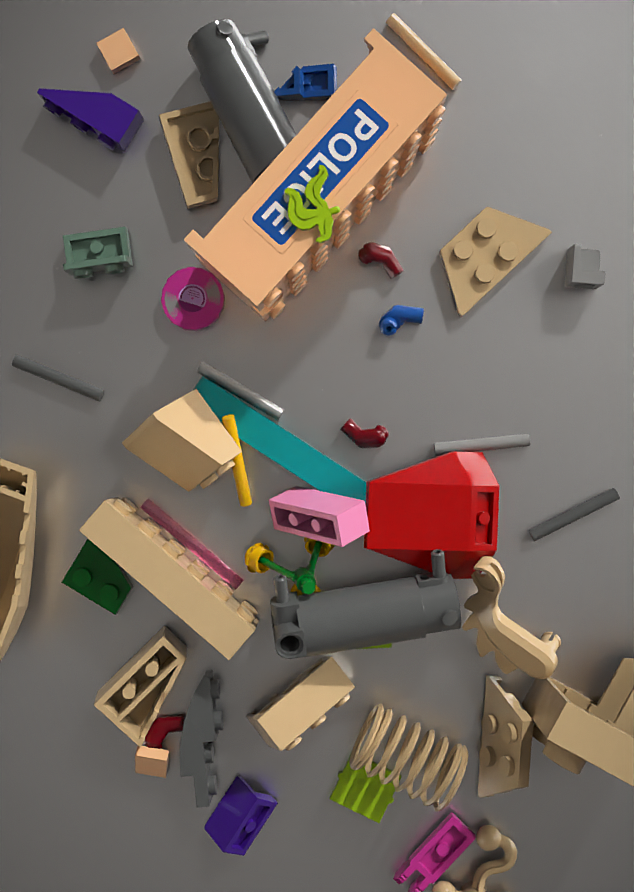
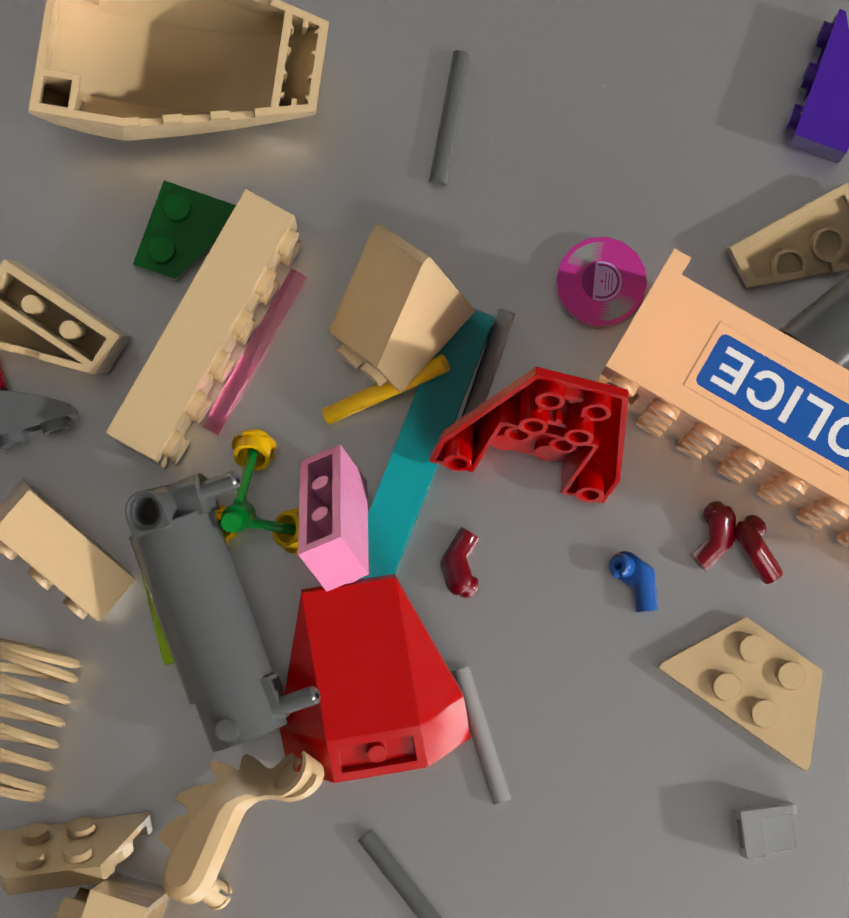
camera: 75 degrees right, 5 degrees down
sand green bracket [63,227,133,279] -> none
lime piece [284,165,340,244] -> none
none -> red wedge [429,366,629,503]
none -> dark red arm [735,515,783,584]

